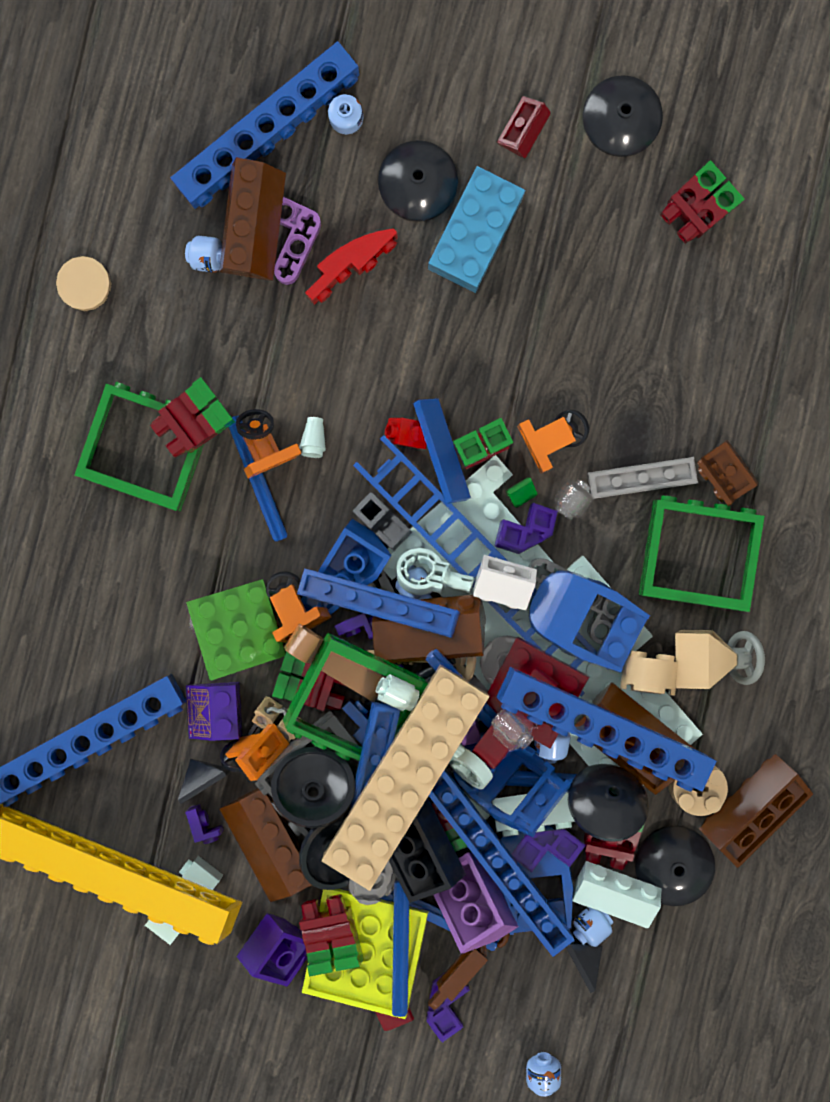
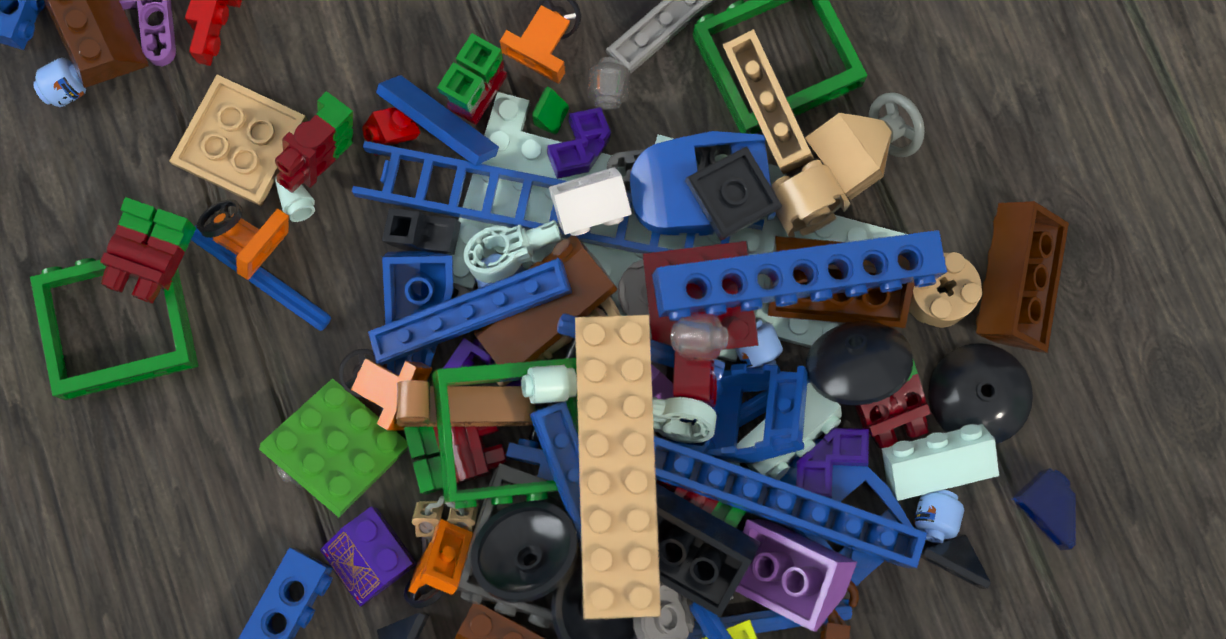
camera: 30 degrees left, 10 degrees down
none -> tan plate [169,75,308,206]
none -> dark red hips [275,91,353,193]
none -> black tile [685,146,782,241]
none -> tan brick [723,29,814,175]
none -> clear blue slope [1012,468,1076,550]

